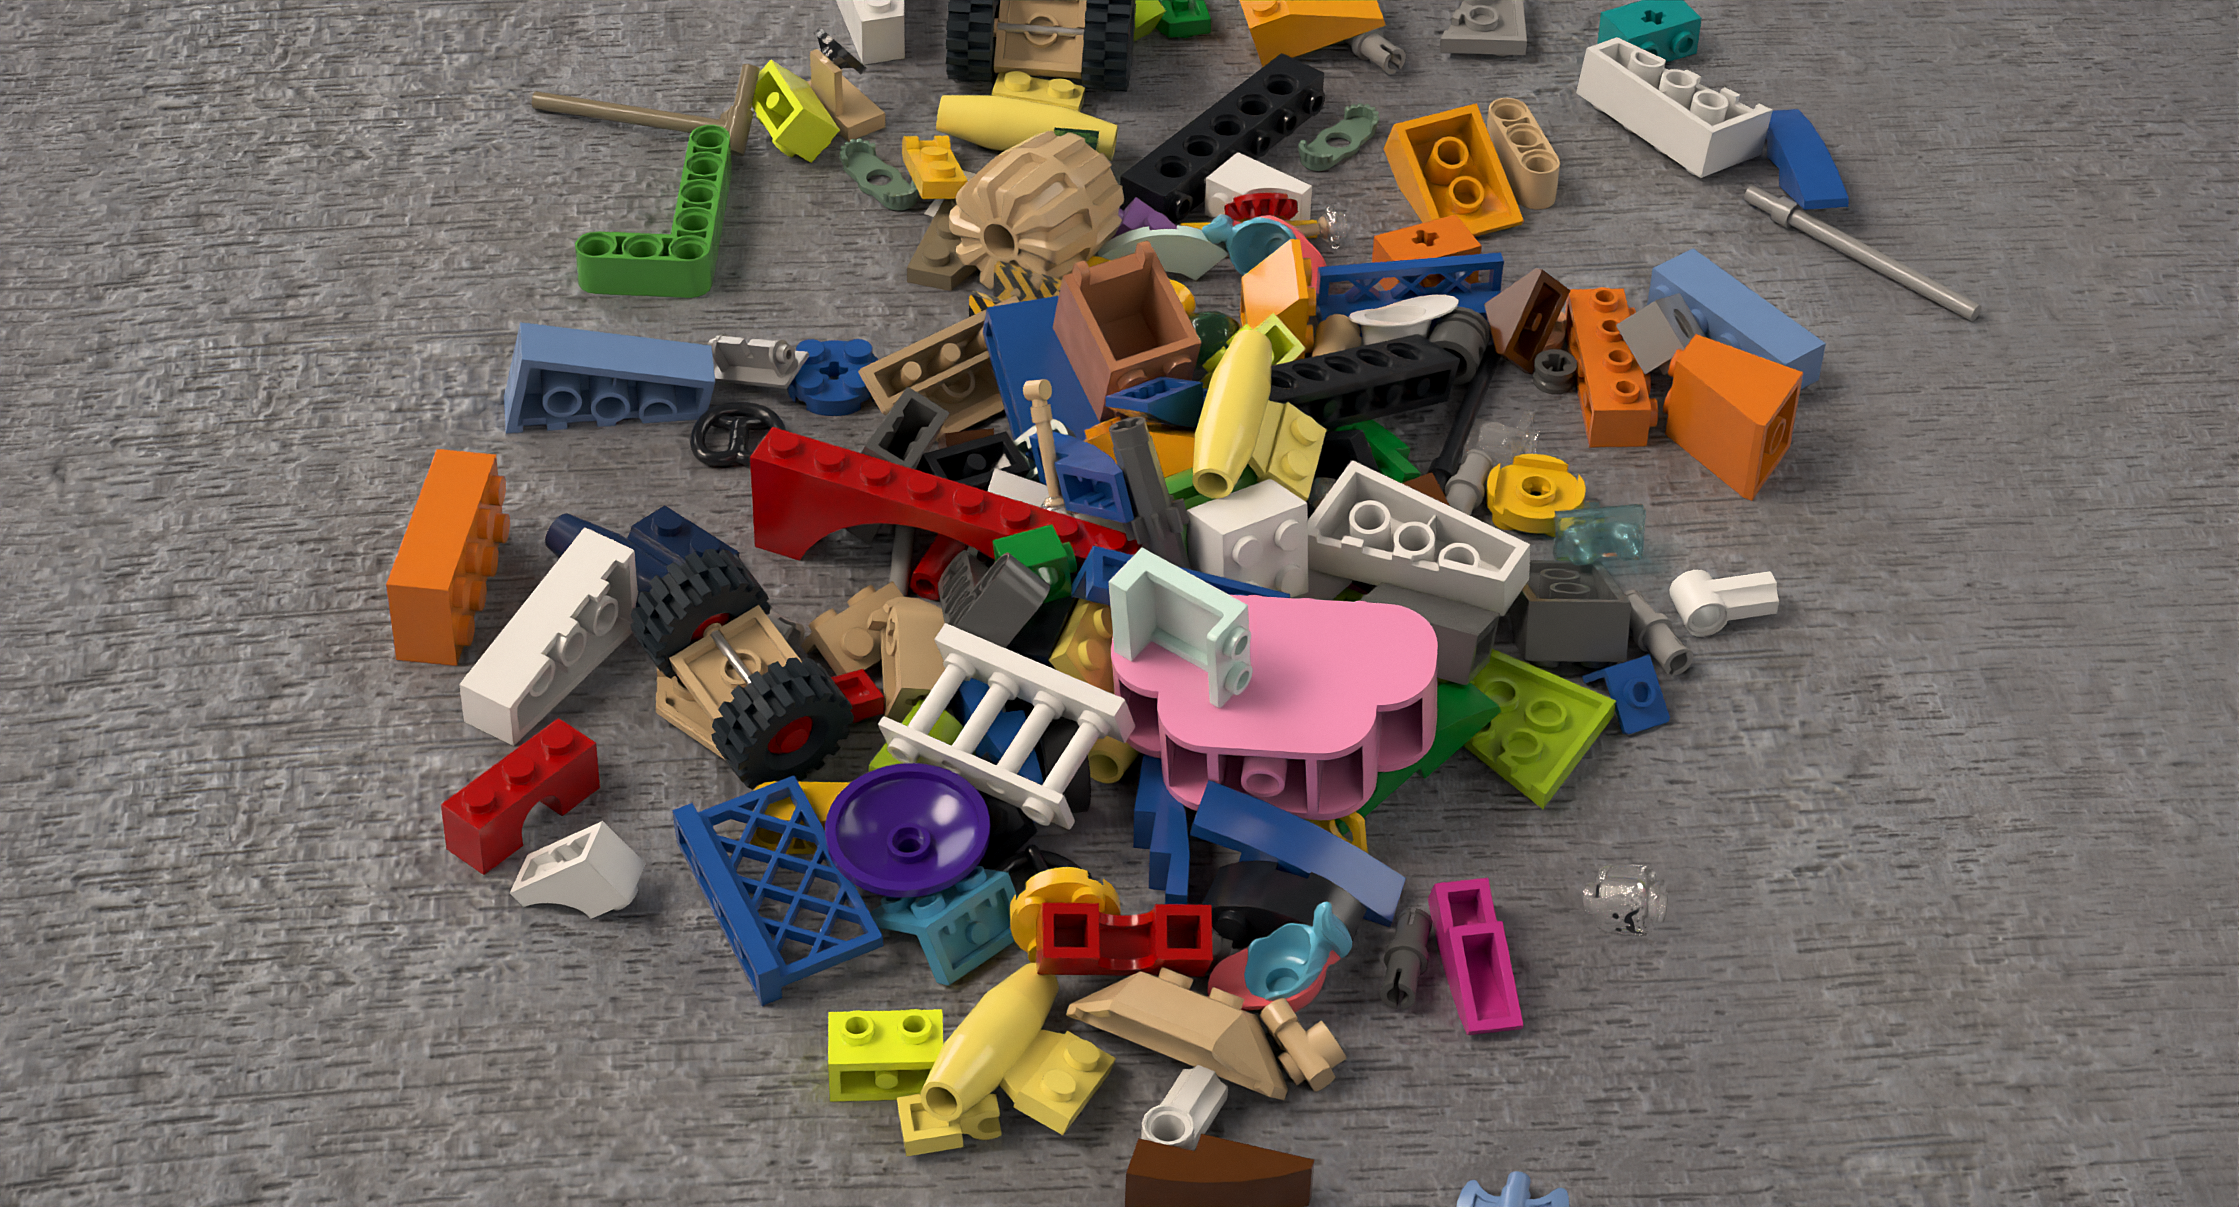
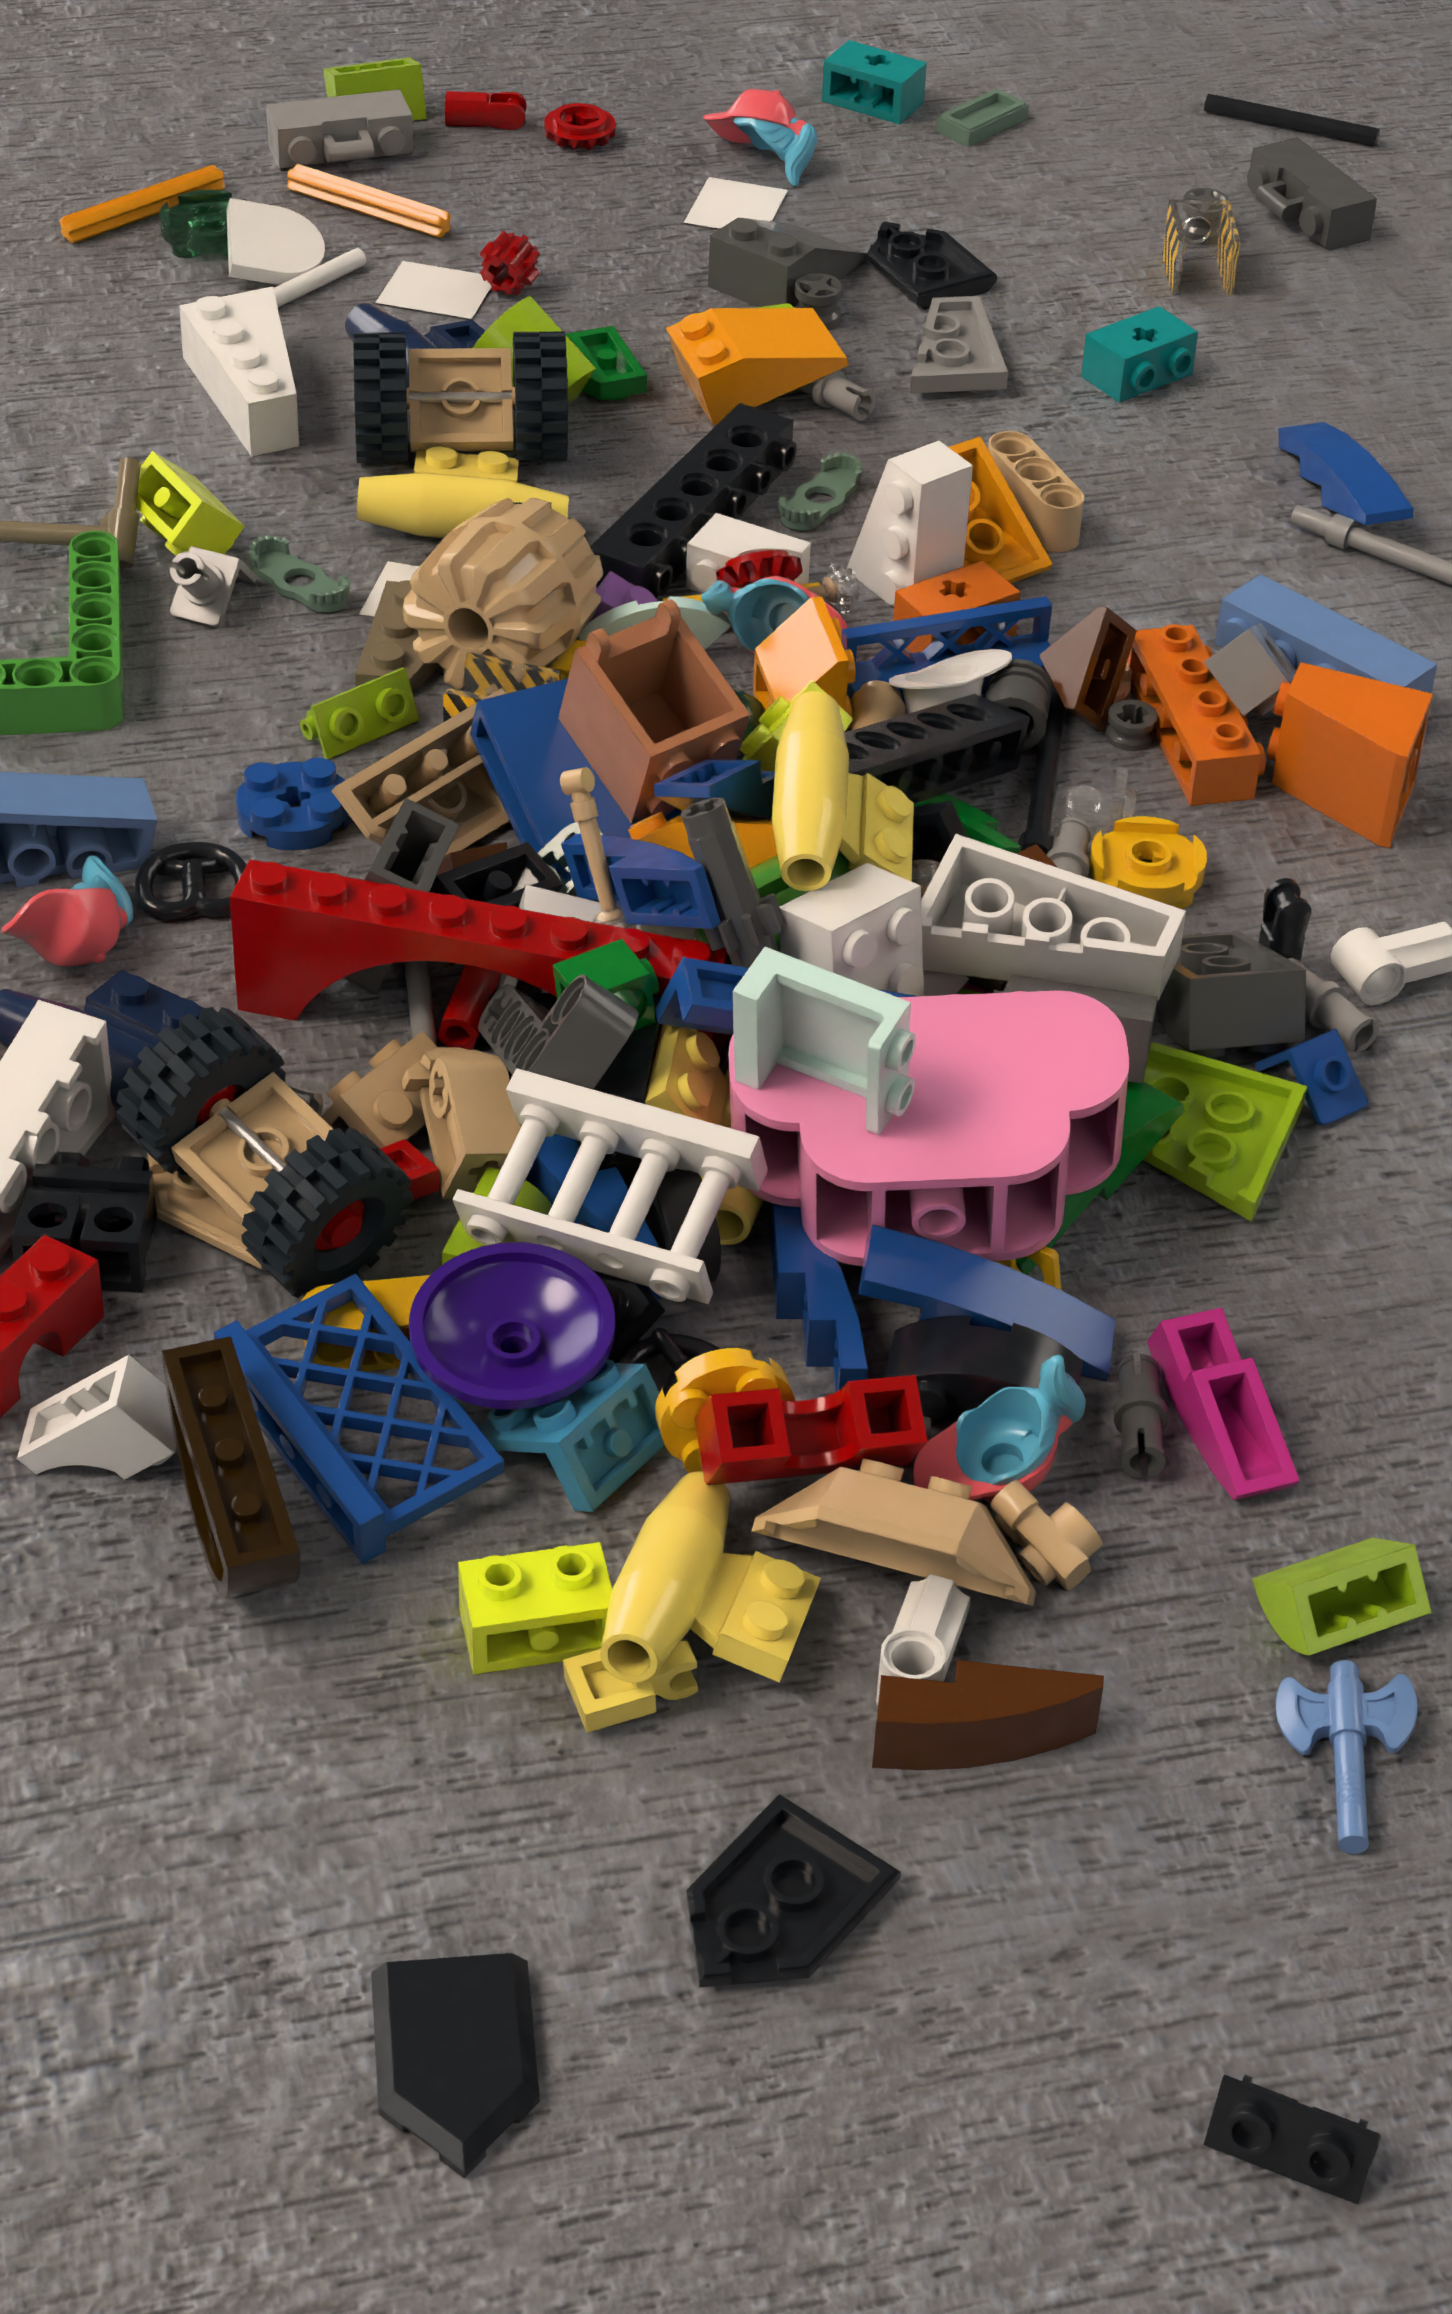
camera: 10 degrees left, 0 degrees up
light grey hinge [707,334,809,389] -> none
tan piece [807,27,885,142] -> none
yellow plate [902,135,968,199] -> none
clear light blue hips [1553,500,1646,566] -> none
white wedge [1576,37,1773,178] -> none
clear head [1583,863,1668,936] -> none
none -> coral hair [1,855,133,967]
none -> black hips [11,1151,157,1293]
none -> dark brown window [162,1336,300,1599]
none -> light grey bracket [170,546,258,628]
none -> lime hinge [300,667,420,759]
none -> white wedge [846,441,973,608]
none -> lime brick [1252,1537,1432,1655]
none -> black bar [1258,878,1312,961]

